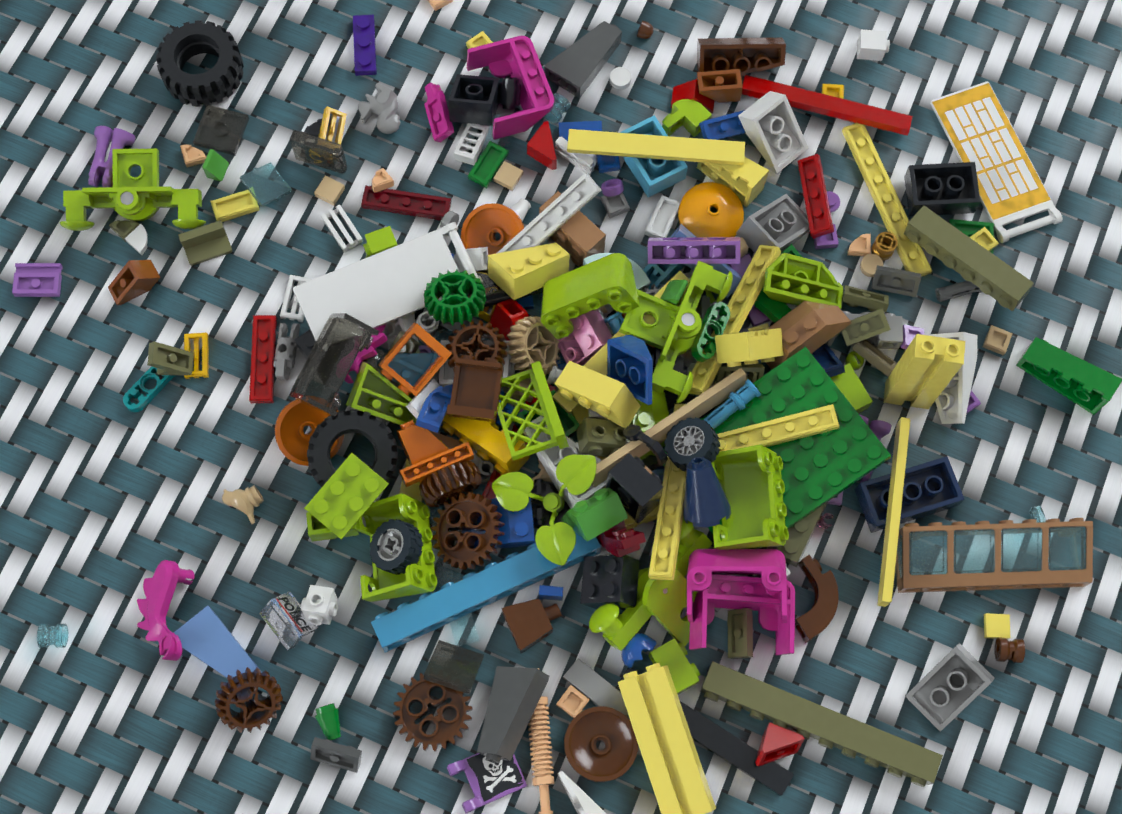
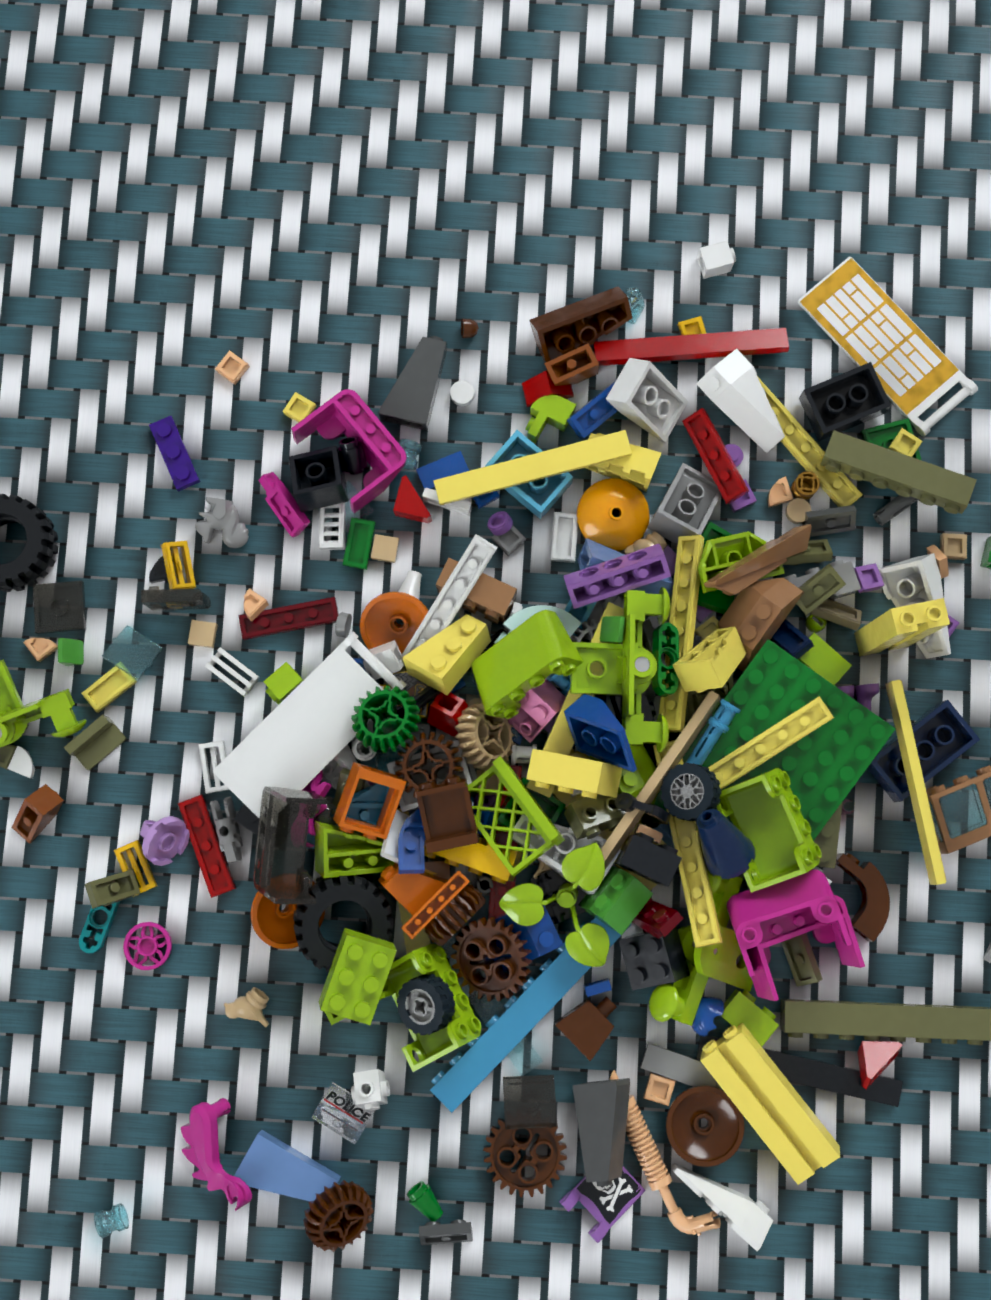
camera: 15 degrees left, 10 degrees up
none -> dark pink wheel [123,922,172,970]
none -> lavender tile [140,816,190,866]
none -> clear light blue arm [625,287,645,324]
none -> white wedge [696,349,785,453]
none -> medium nougat wedge [704,524,812,596]
none -> light nougat tile [926,545,949,579]

